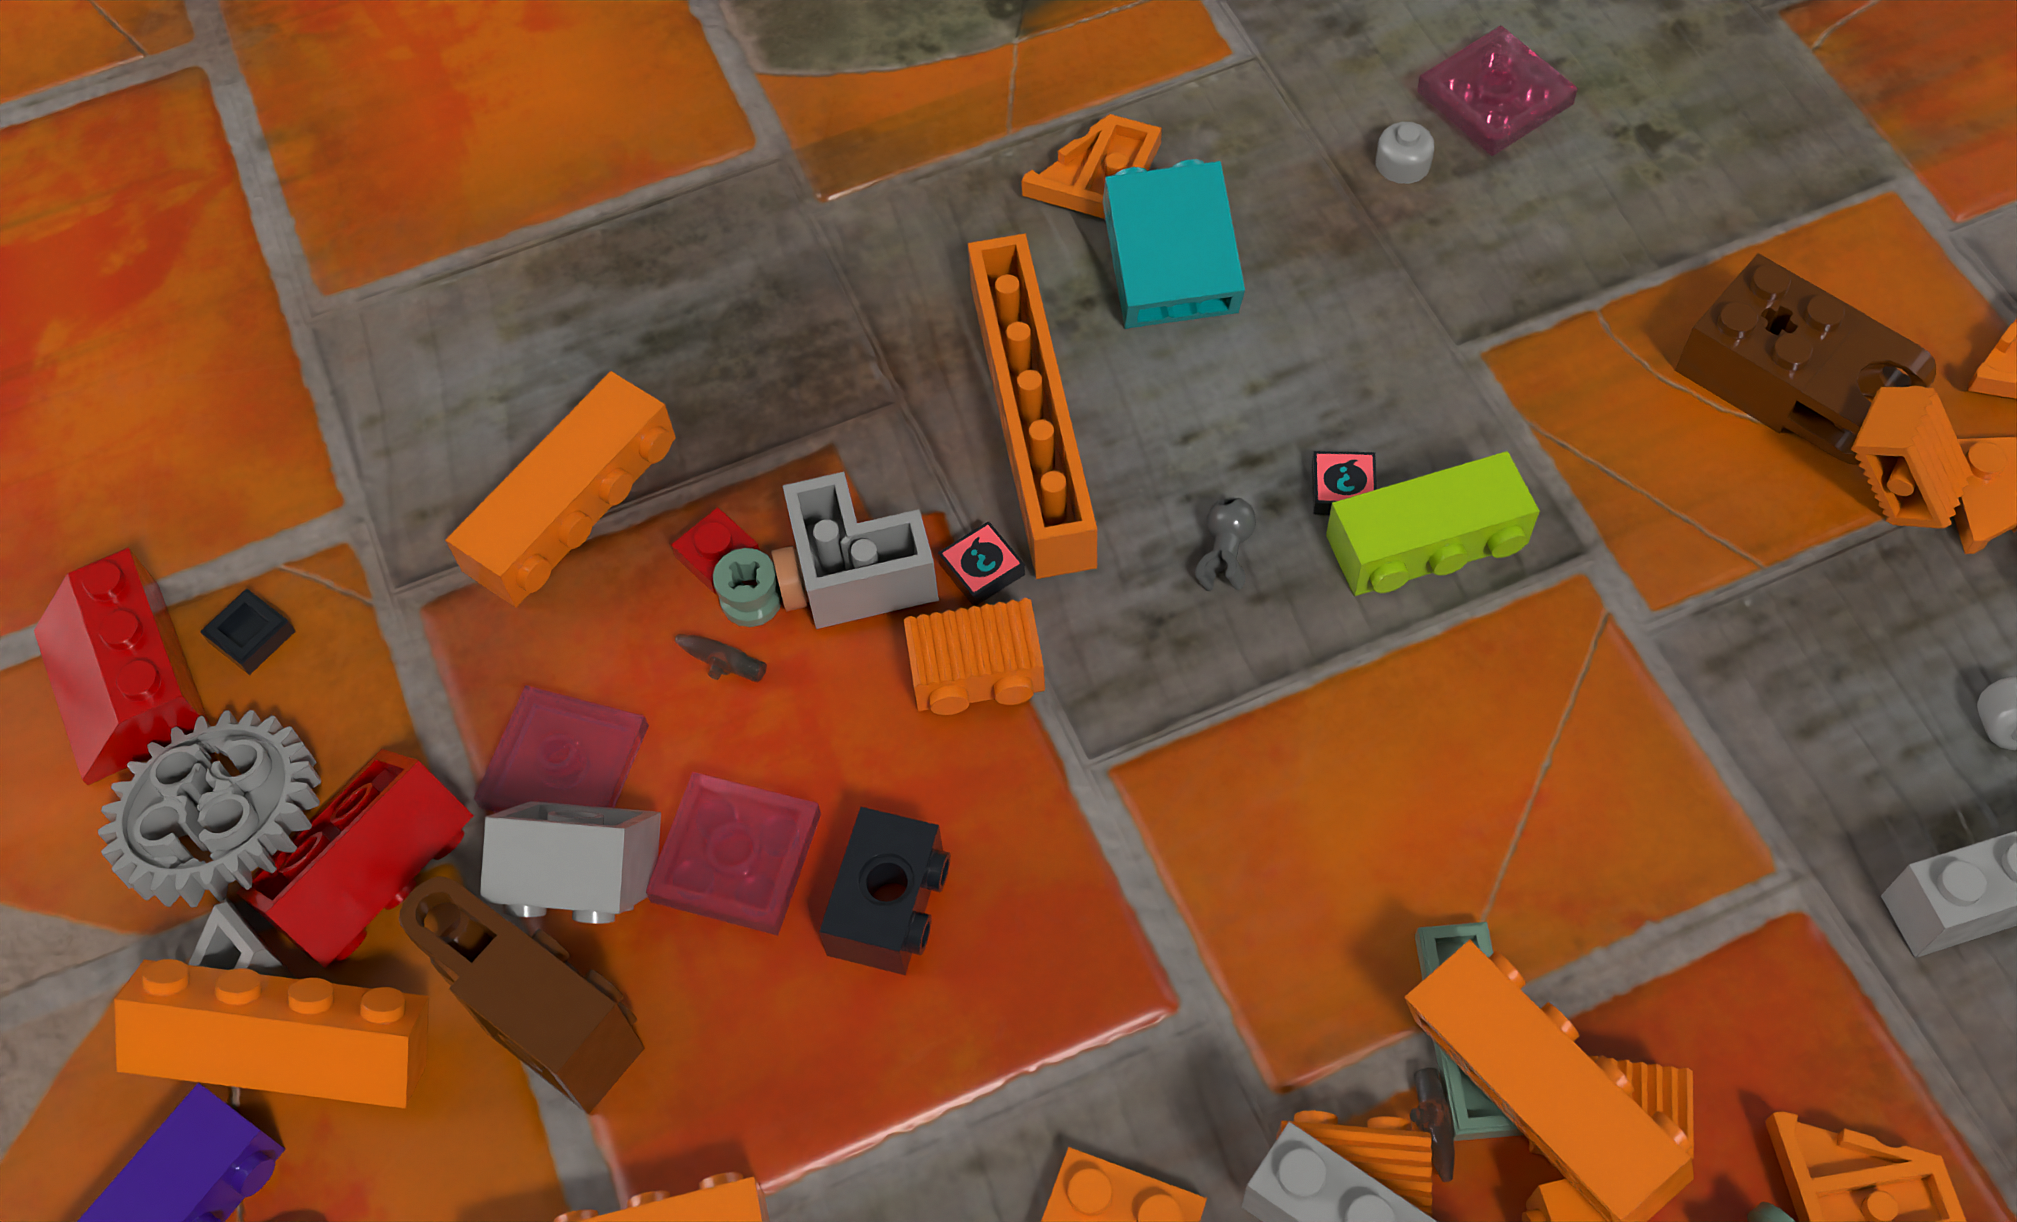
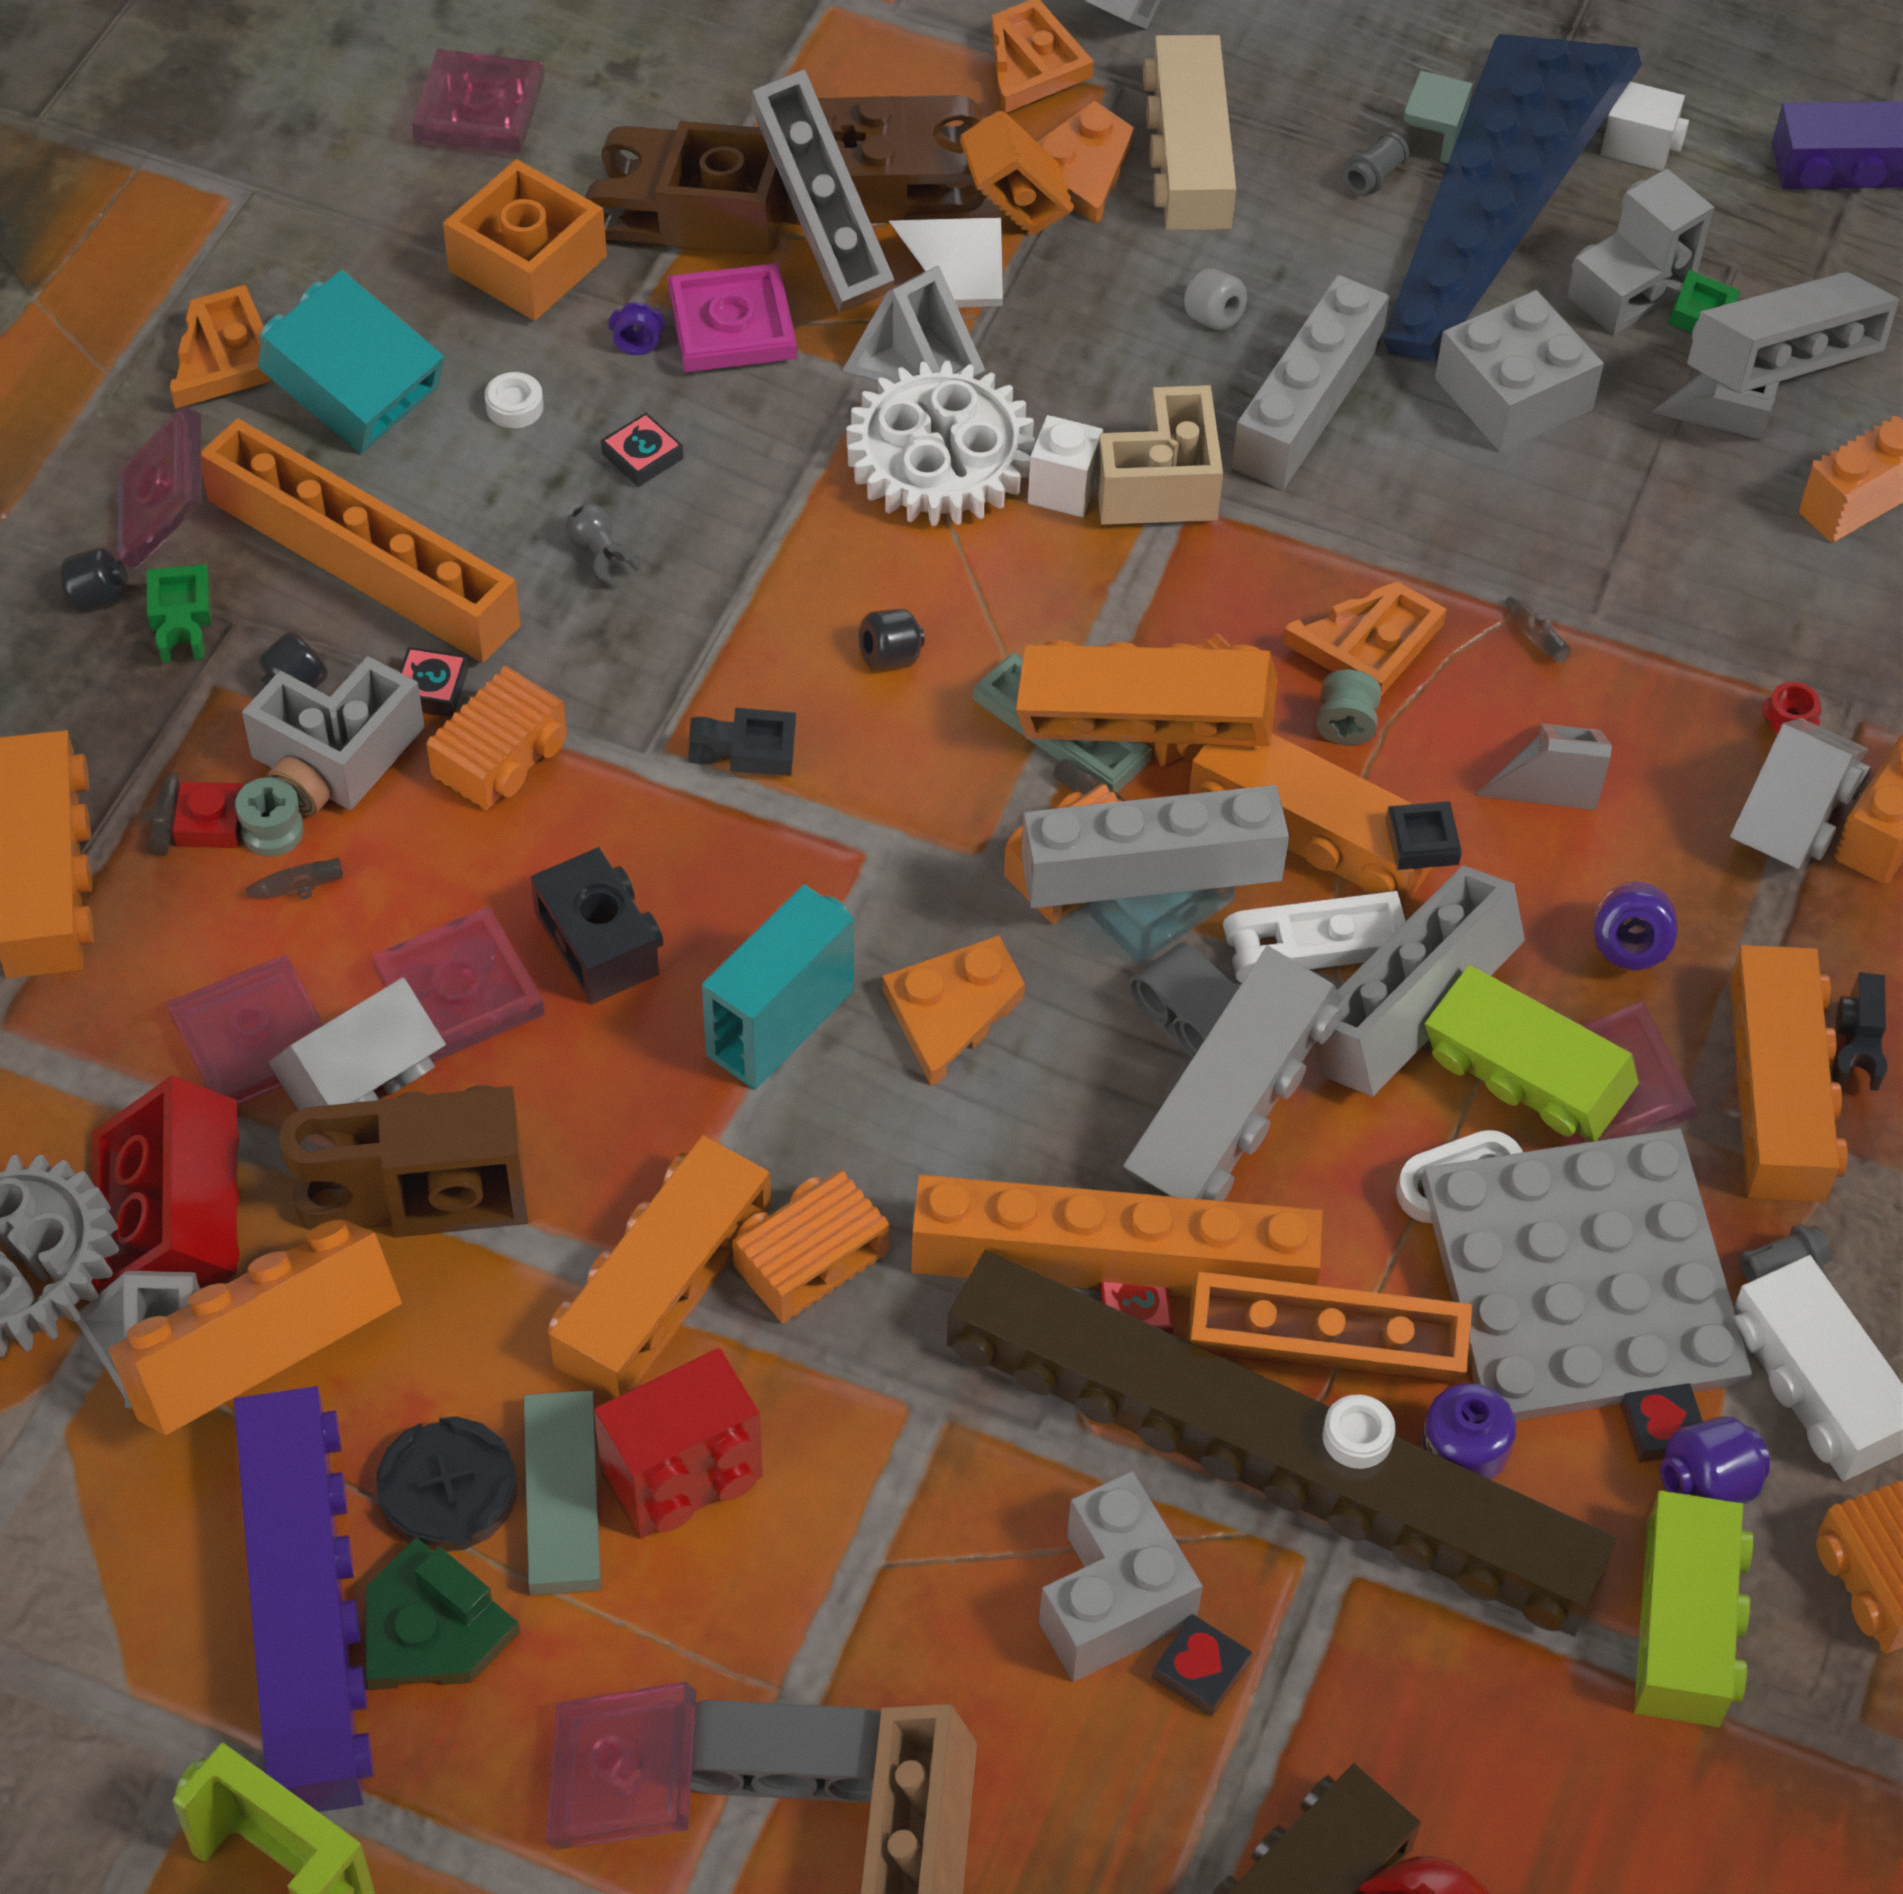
camera: 50 degrees left, 5 degrees down
lime brick [1326,451,1540,597] -> none
light grey piece [1376,121,1434,184] -> none
none -> black piece [60,547,128,613]
none -> clear pink plate [118,406,201,569]
none -> clear smoke helmet [140,772,180,856]
none -> green plate [146,564,212,663]
none -> black piece [259,632,328,689]
none -> orange brick [443,159,607,321]
none -> white tile [485,372,544,429]
none -> reddish brown brick [585,121,789,254]
none -> dark purple plate [608,302,665,355]
none -> dark pink plate [667,263,797,372]
none -> black plate [688,708,796,776]
none -> teal brick [702,884,854,1090]
none -> light grey brick [750,69,894,313]
none -> light grey slope [841,266,985,384]
none -> white gear [846,361,1035,526]
none -> black piece [858,609,925,670]
none -> white slope [889,218,1003,308]
none -> white brick [1028,415,1103,518]
none -> tan brick [1096,385,1223,525]

